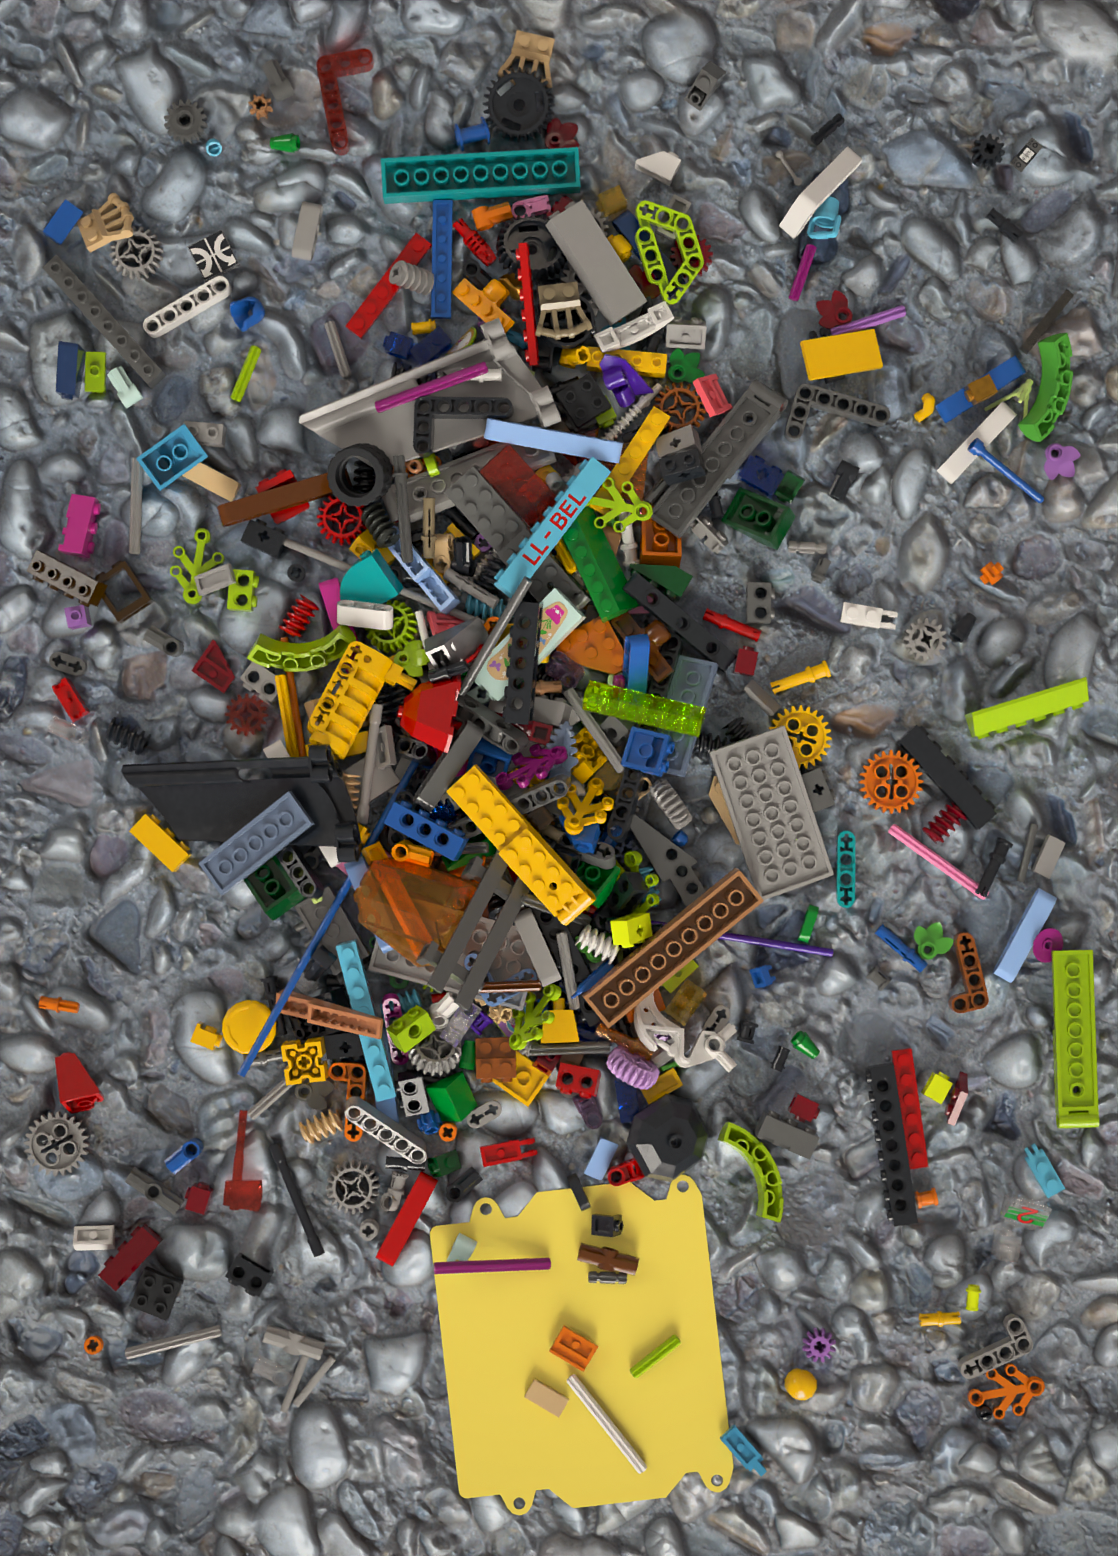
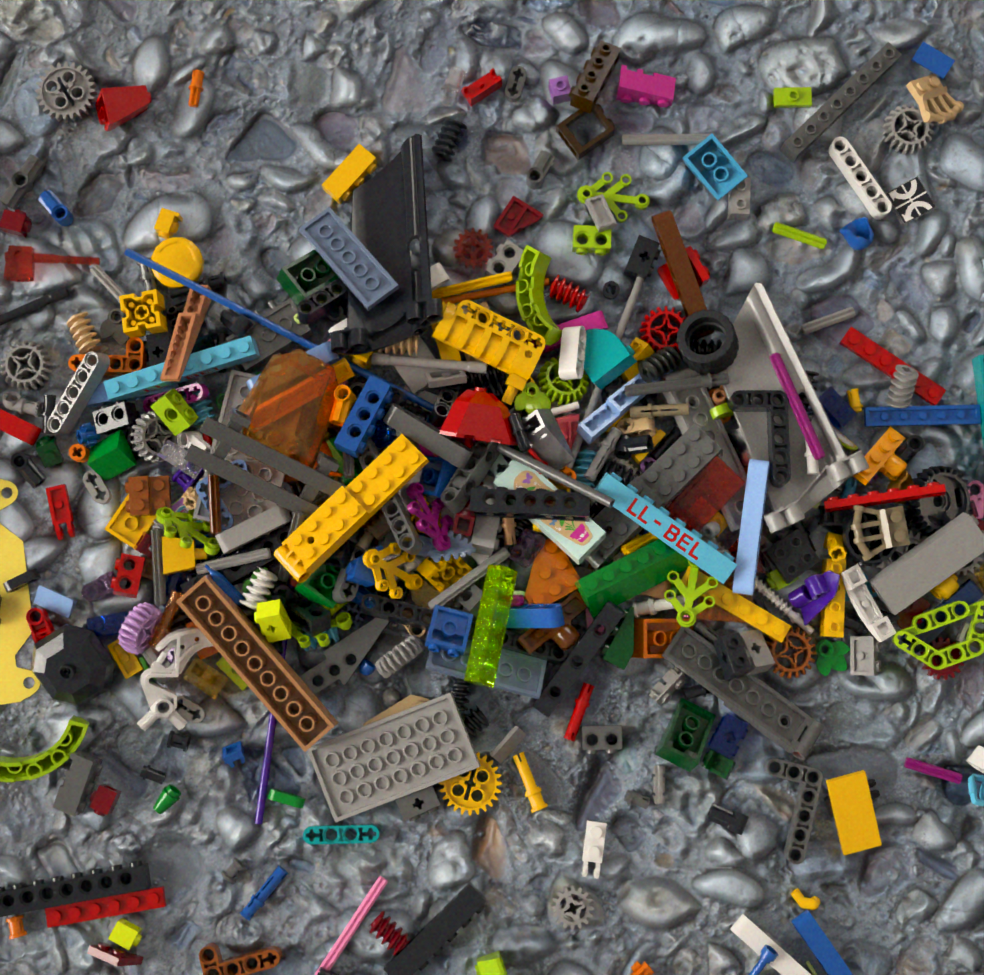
camera: 85 degrees right, 5 degrees down
dark blue slope [55,341,86,400] -> none
light aqua piece [107,366,143,409] -> none
tan slope [182,462,241,502] -> none
light grey beam [292,201,323,261] -> none
clear blue brick [383,331,414,361] -> none
red hinge [453,218,497,267] -> none
green cone [458,1040,476,1070] -> none
orange piece [471,202,513,231] -> none
coral plate [693,373,733,417] -> none
dark red brick [733,646,759,677] -> none
dark red plate [816,290,853,329] -> none
medium lavender axle [830,305,906,336] -> none
orange gear [858,750,924,814] -> none
bright green plate [914,922,954,960] -> none
black cone [949,613,977,643] -> none
pearl gold brick [964,374,998,406] -> none

